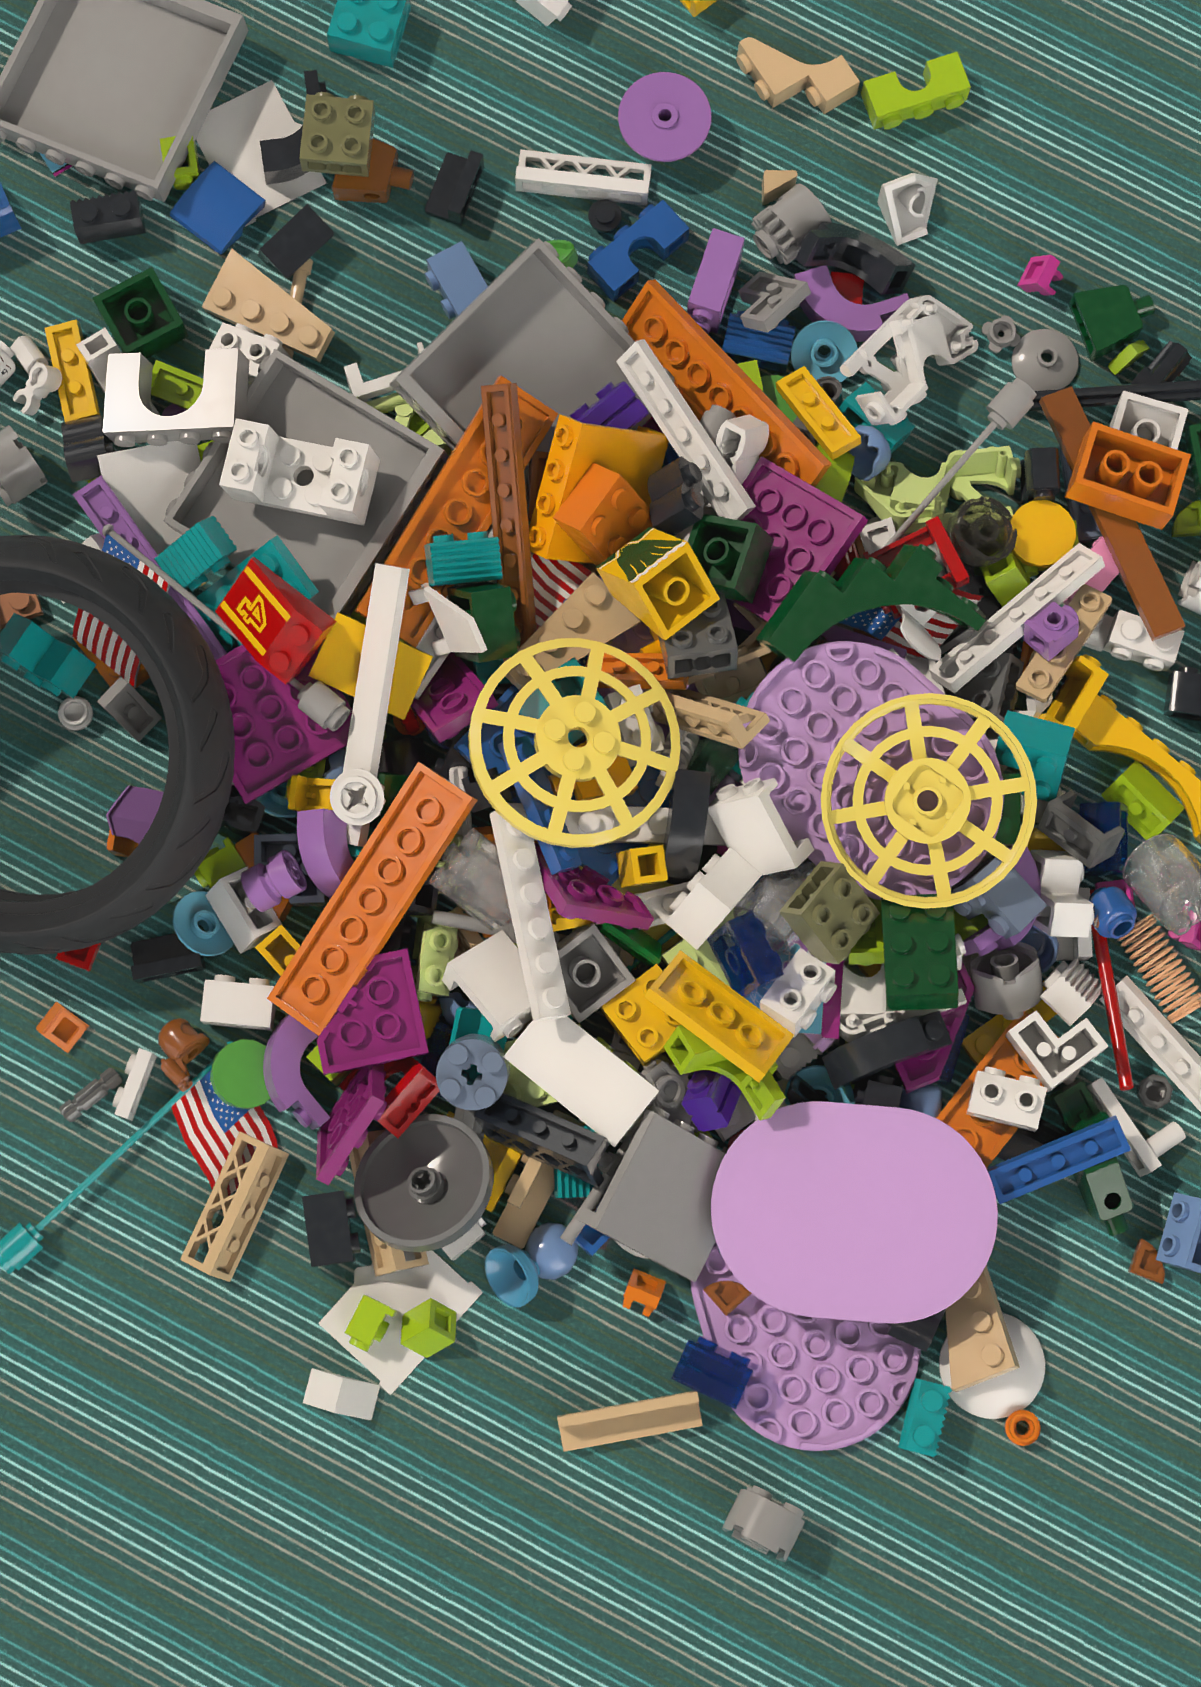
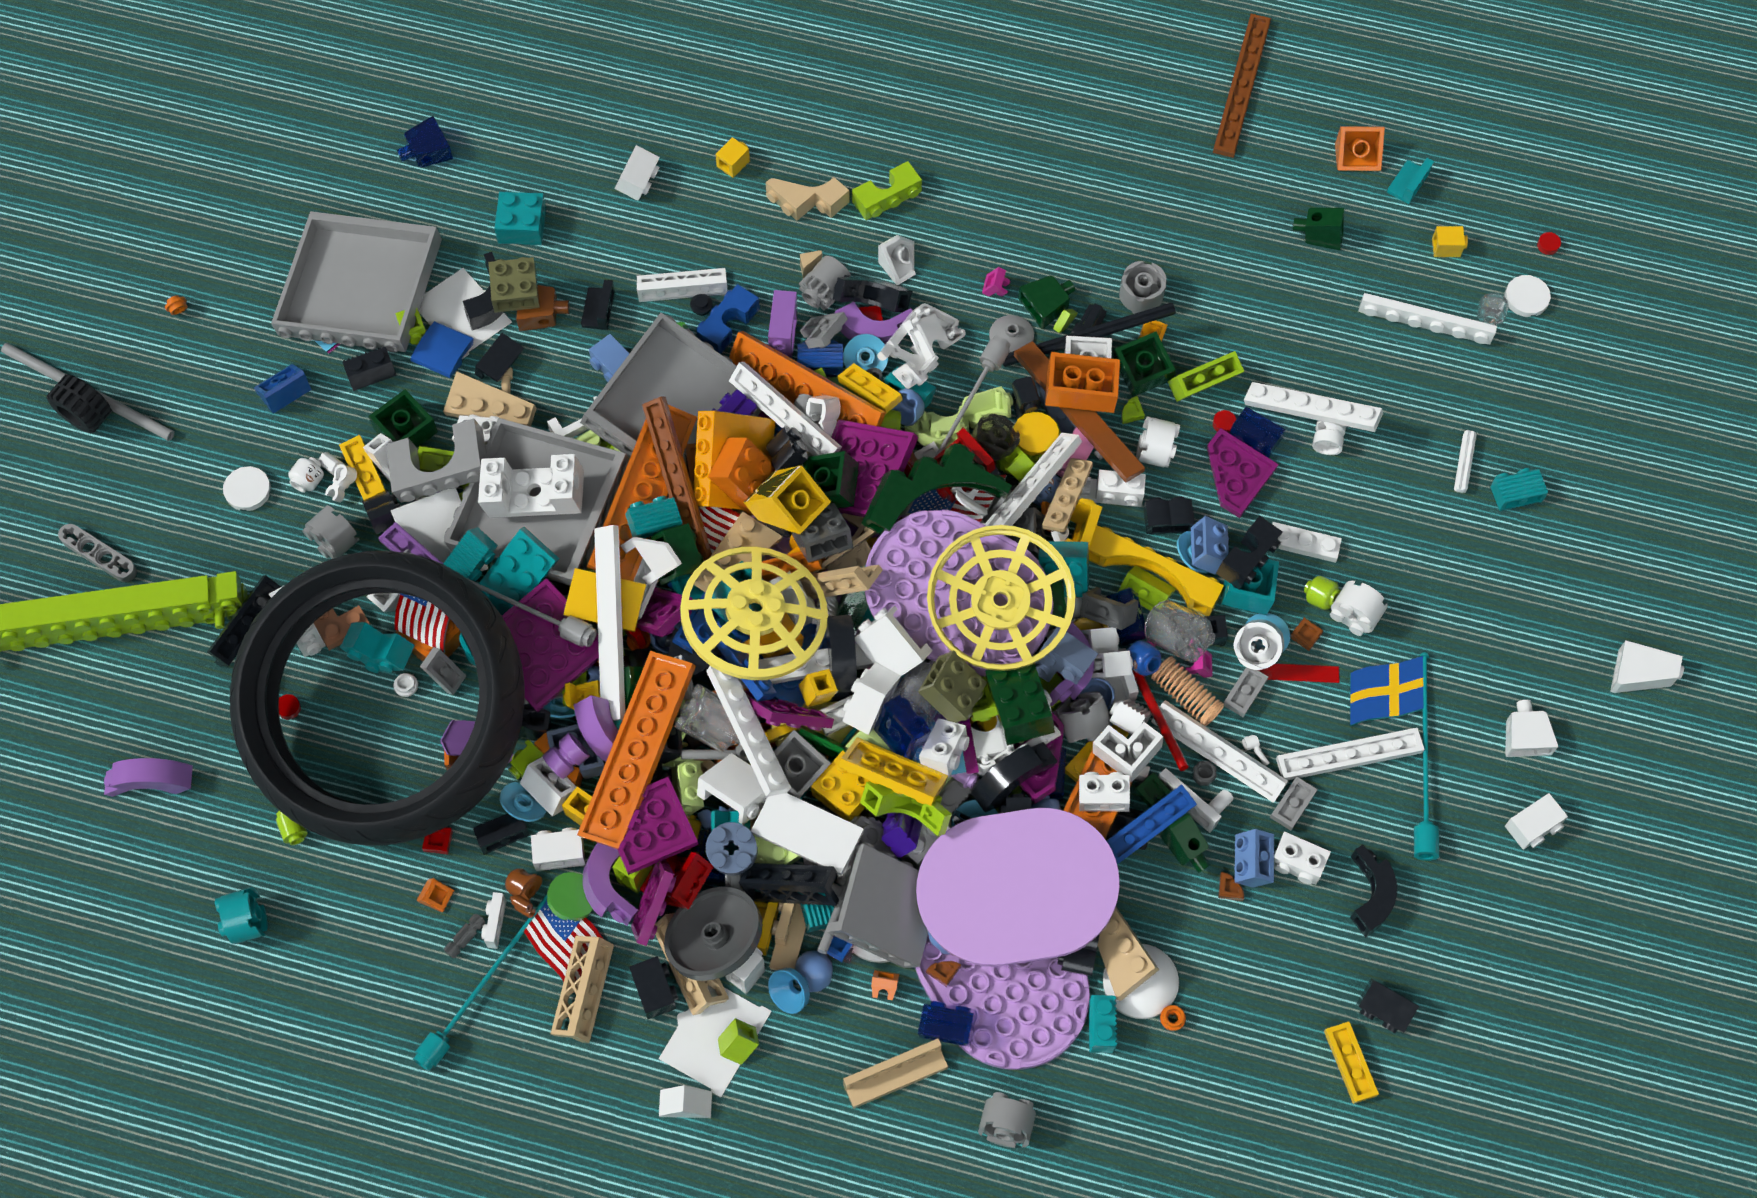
camera: 10 degrees left, 15 degrees down
red slope [215,557,337,685] -> none
white gear [330,769,386,825] -> none
lime brick [345,1295,397,1352] -> none
medium lavender piece [618,72,711,162] -> none
light grey plate [982,316,1020,353] -> none
medium lavender brick [1024,602,1079,662] -> none

